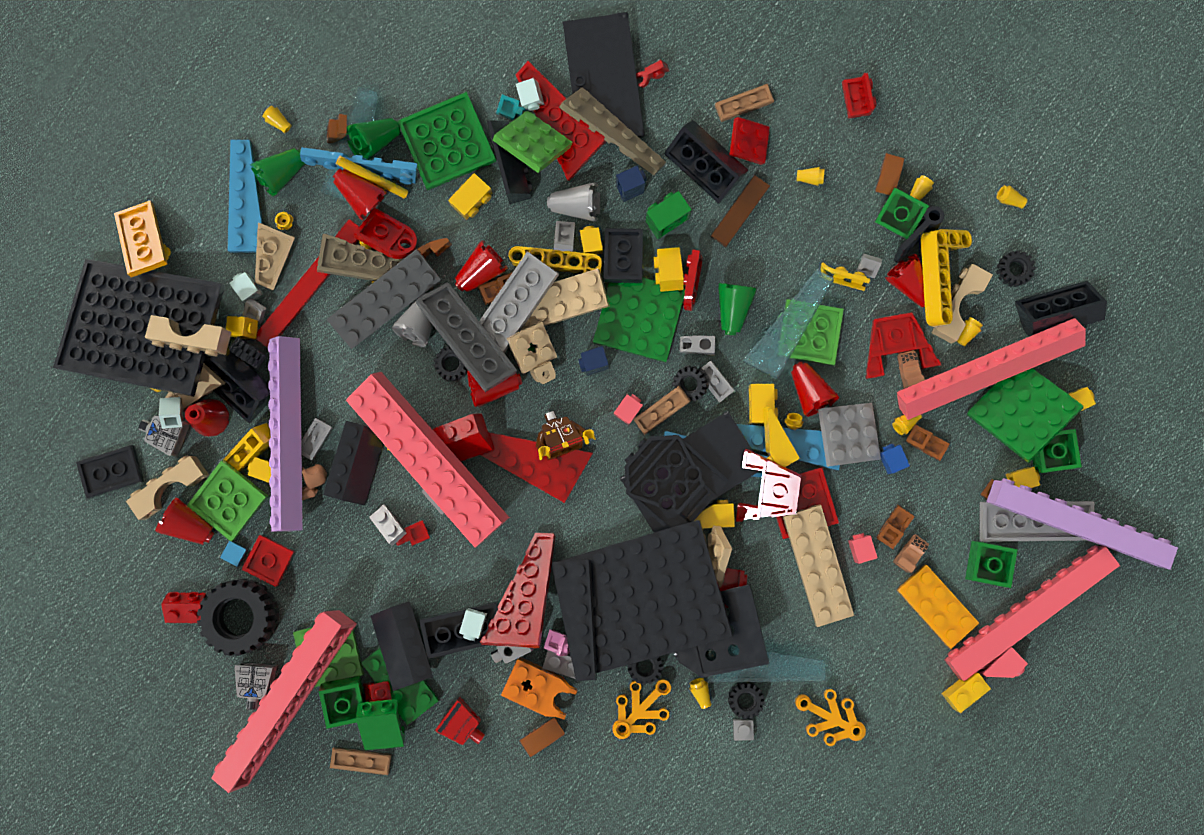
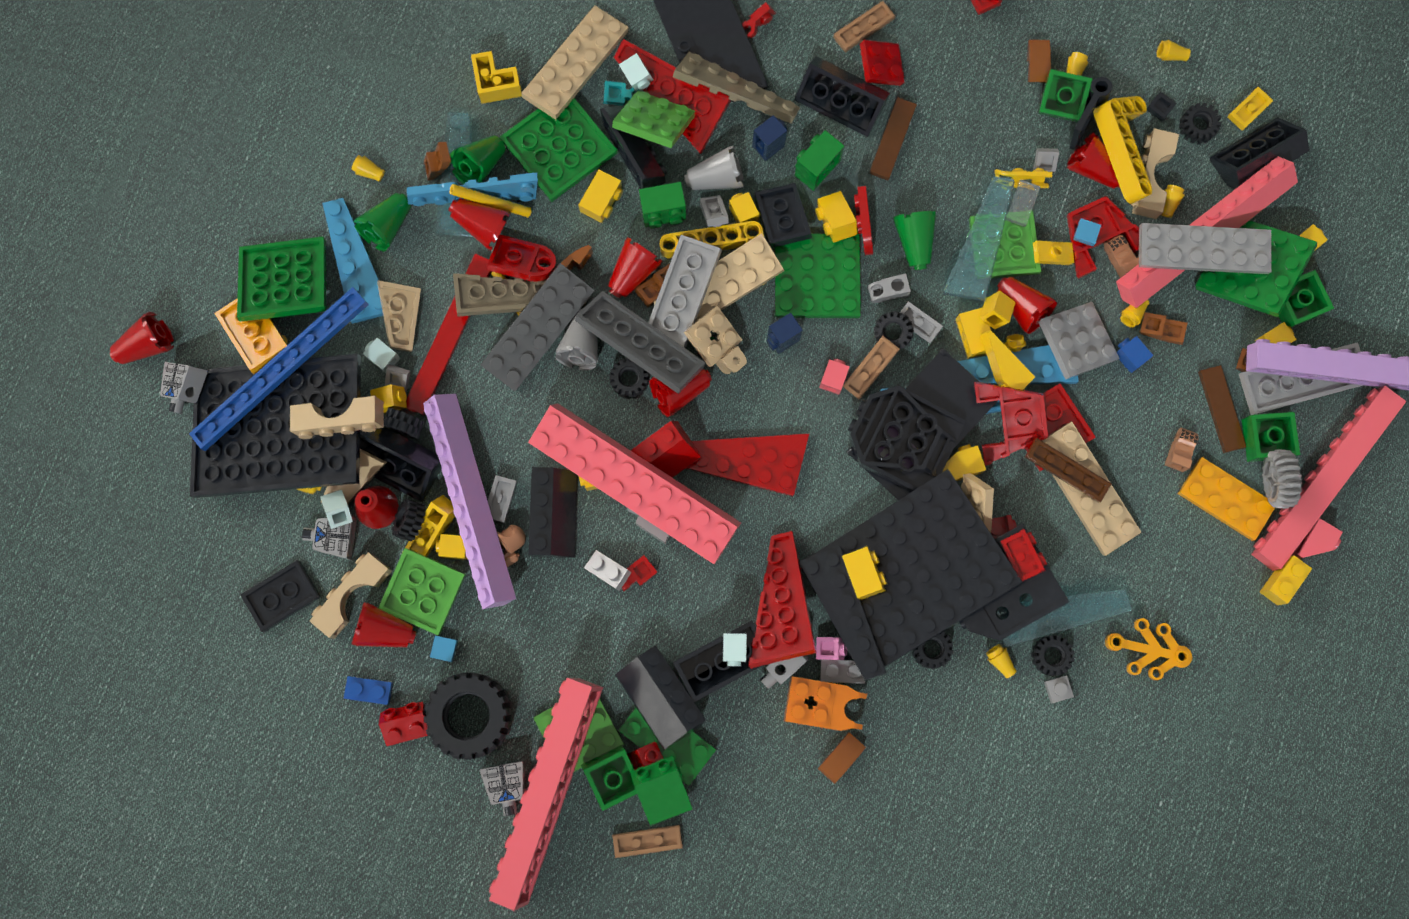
camera: 20 degrees left, 5 degrees down
red plate [241,535,295,587] -> none
yellow plate [275,212,293,230] -> none
red torso [435,697,485,745] -> none
reddish brown torso [536,411,596,460] -> none
light orange plant [613,678,671,739] -> none
yellow cone [797,167,824,186] -> none
coral brick [848,533,877,564] -> none
dark orange slope [876,505,915,549] -> none
none -> red cone [110,311,174,364]
none -> light grey torso [160,362,207,414]
none -> blue plate [189,287,369,451]
none -> green plate [237,236,326,322]
none -> blue plate [344,676,393,705]
none -> black tyre [392,499,426,541]
none -> yellow brick [471,51,522,104]
none -> tan plate [522,6,628,120]
none -> green brick [639,182,686,229]
none -> yellow brick [842,547,887,600]
none -> yellow brick [980,291,1015,330]
none -> red bracket [1000,529,1047,582]
none -> clear tile [1005,179,1041,227]
none -> reddish brown tile [1024,438,1112,503]
none -> yellow plate [1033,241,1074,265]
none -> dark azure tile [1073,218,1101,246]
none -> light grey plate [1139,223,1271,274]
none -> black tile [1147,91,1177,122]
none -> reddish brown tile [1198,365,1246,453]
none -> yellow plate [1227,87,1273,131]
none -> light grey gear [1262,449,1302,509]

